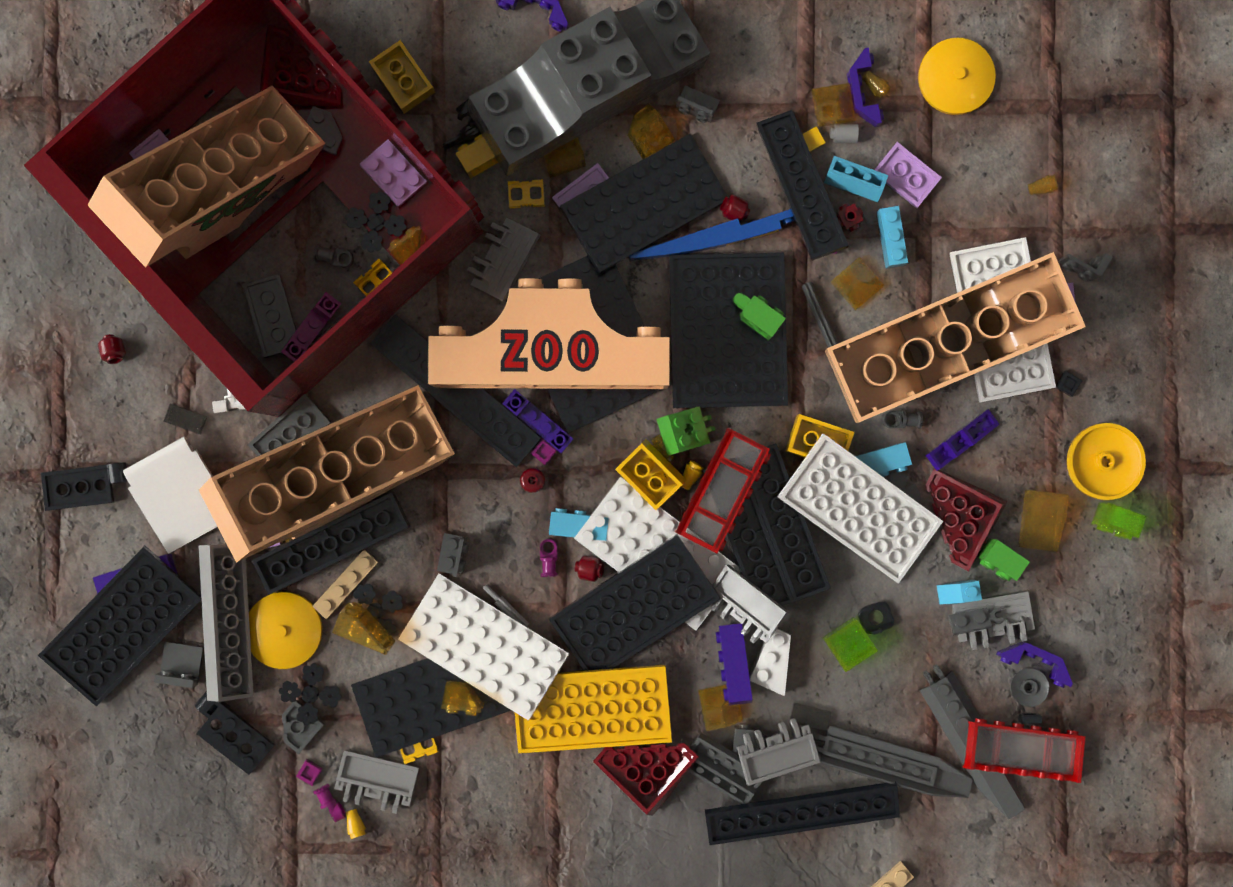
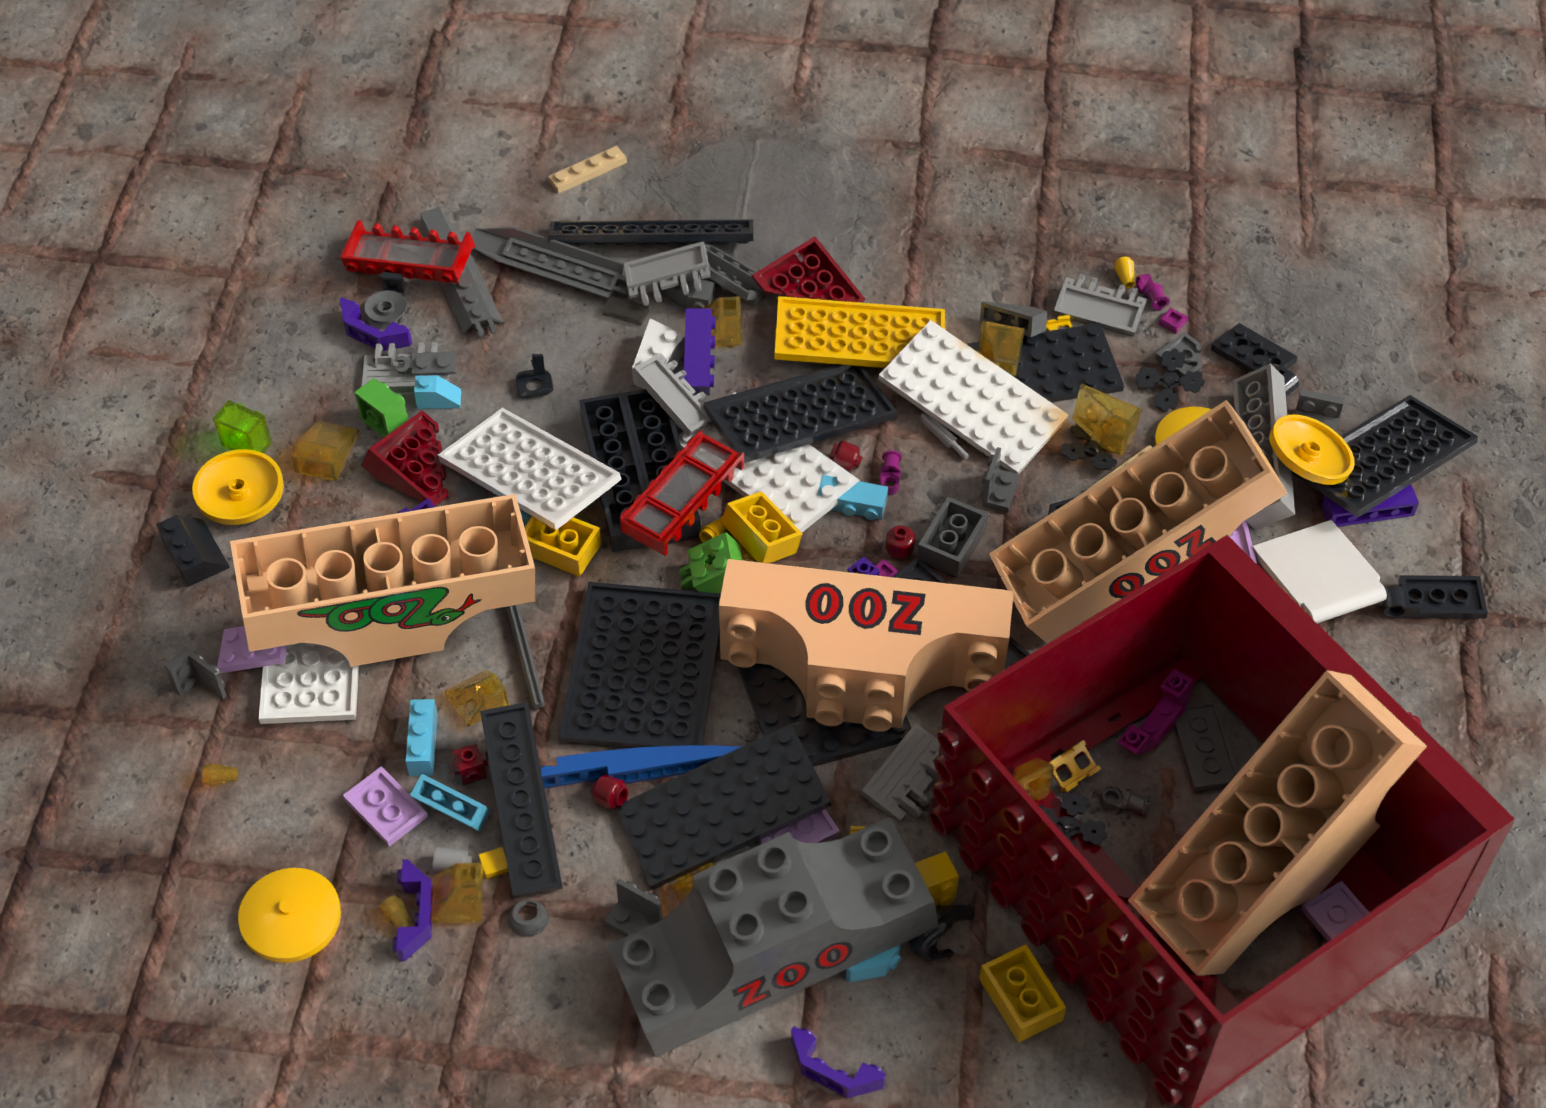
camera: 170 degrees left, 35 degrees down
bright green hinge [733,293,786,340] -> none
clear neon green brick [822,617,878,672] -> none
none -> black slope [156,515,230,587]
none -> dark grey piece [508,900,549,936]
none -> dark grey brick [917,497,989,578]
none -> dark grey slope [980,301,1047,337]
none -> yellow dish [1269,415,1354,485]

